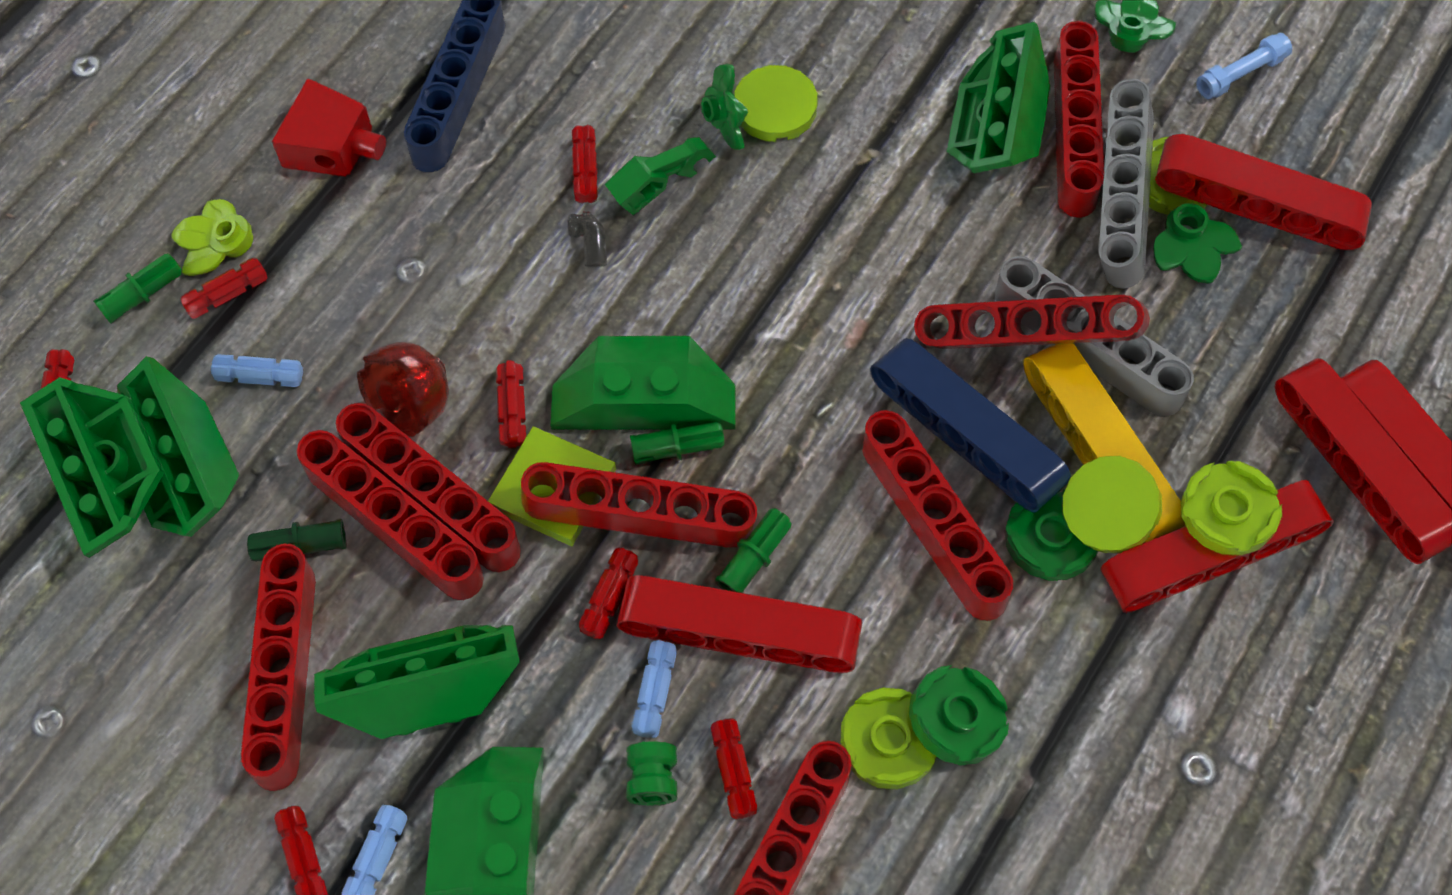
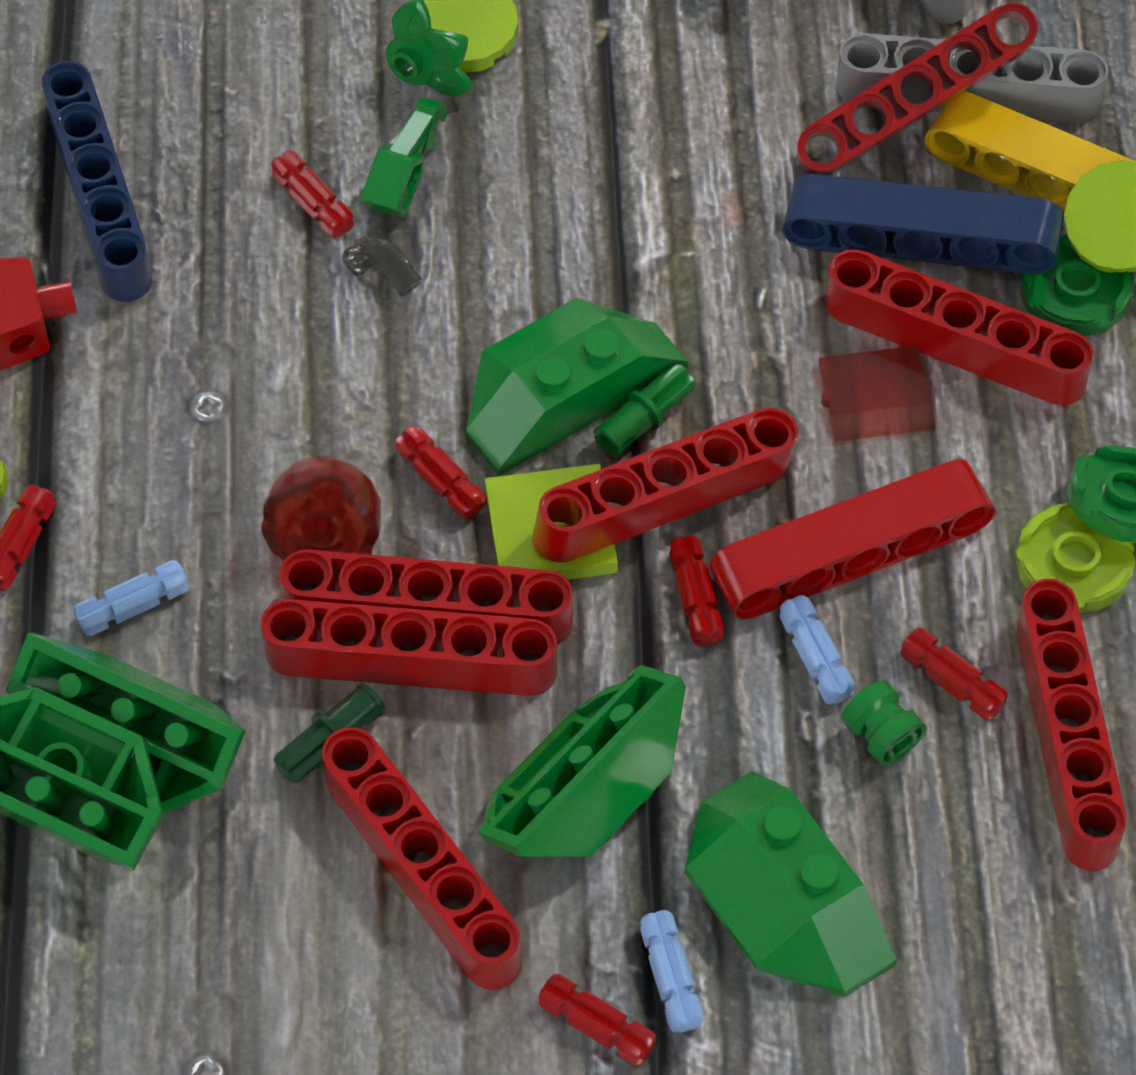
camera: 35 degrees left, 5 degrees down
green axle [715,508,792,593] -> none
none -> clear red piece [818,345,936,442]

